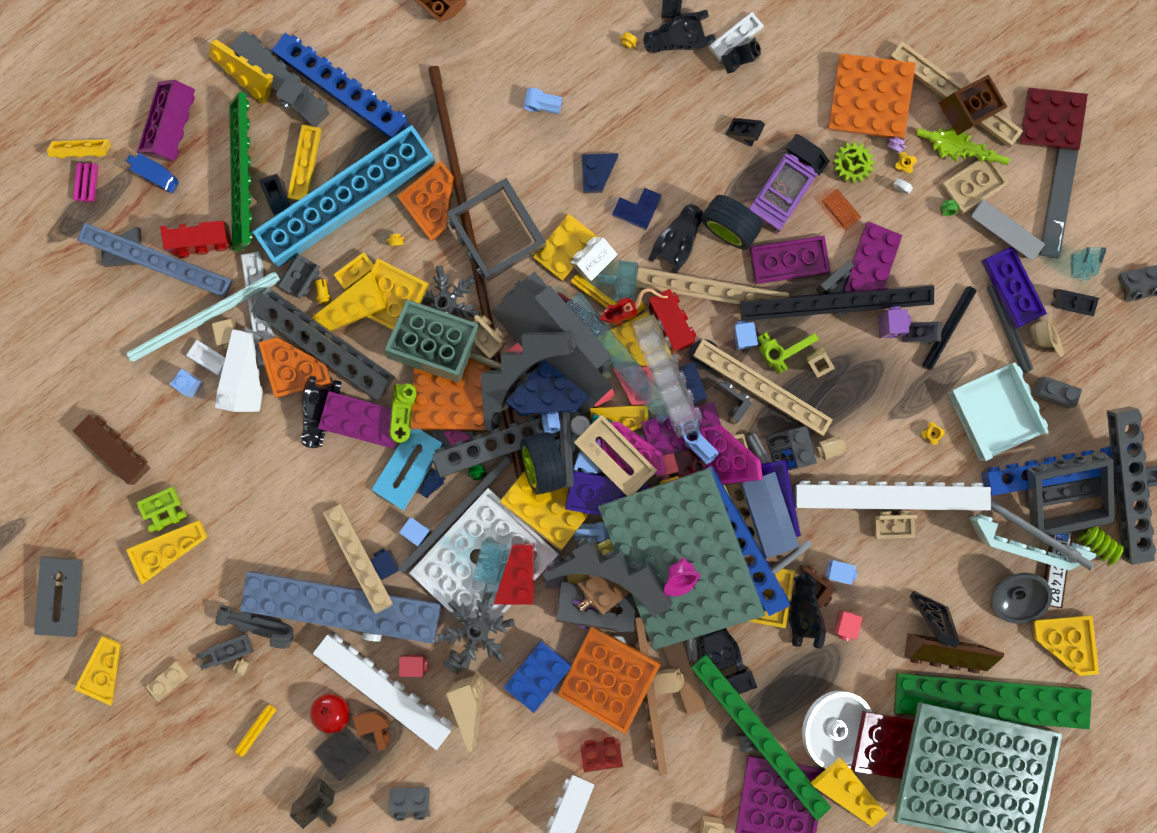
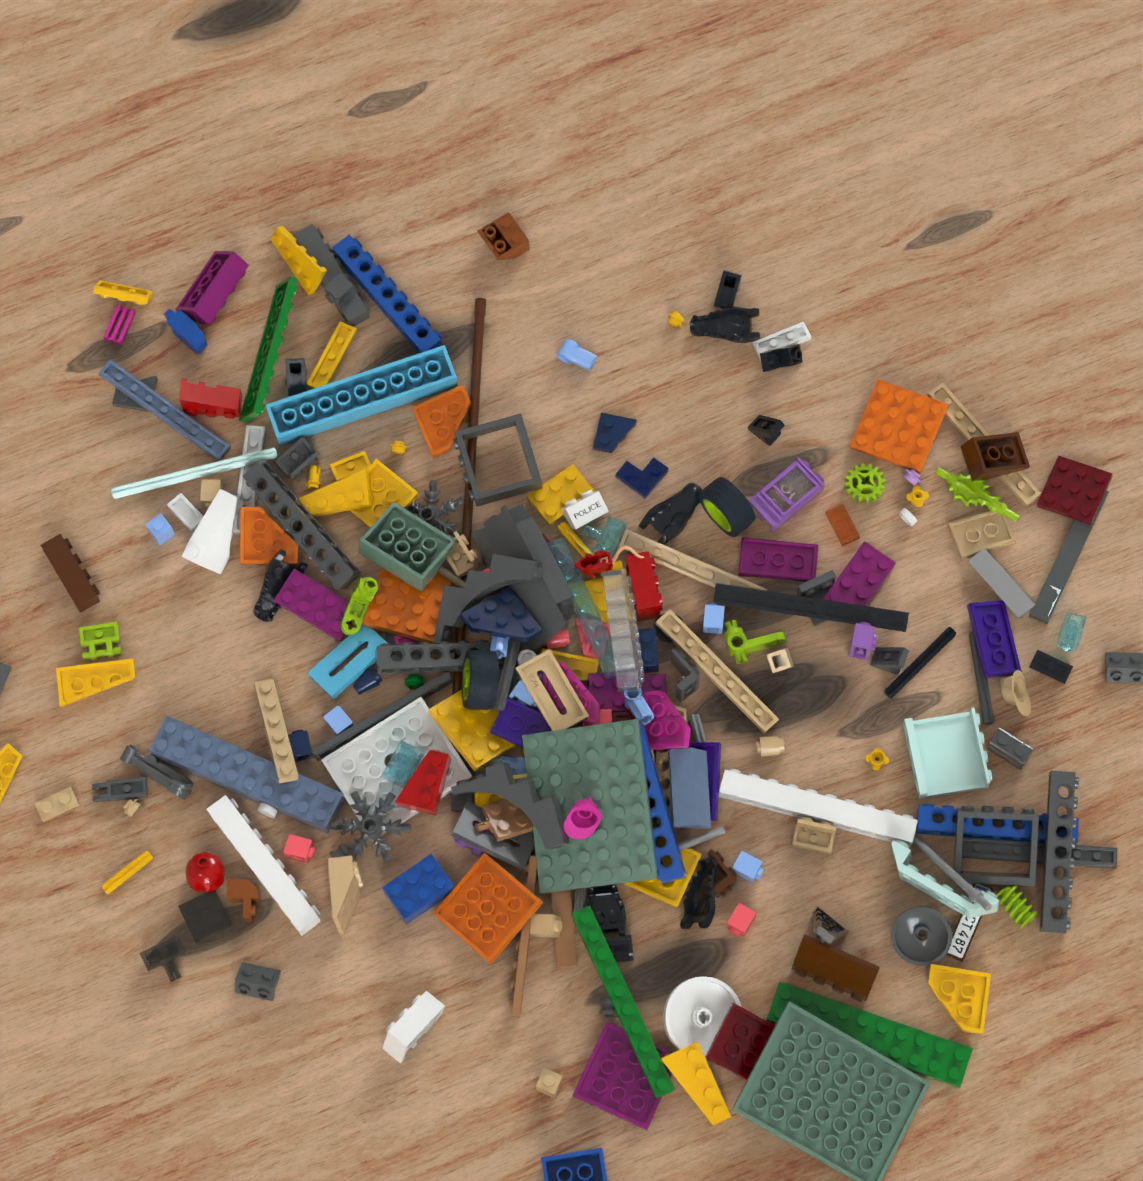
camera: 20 degrees right, 15 degrees down
clear red brick [581,737,623,772] -> none
dark grey slope [766,426,817,471] -> none
black slope [785,134,830,176] -> none
bright green plate [940,200,959,216] -> none

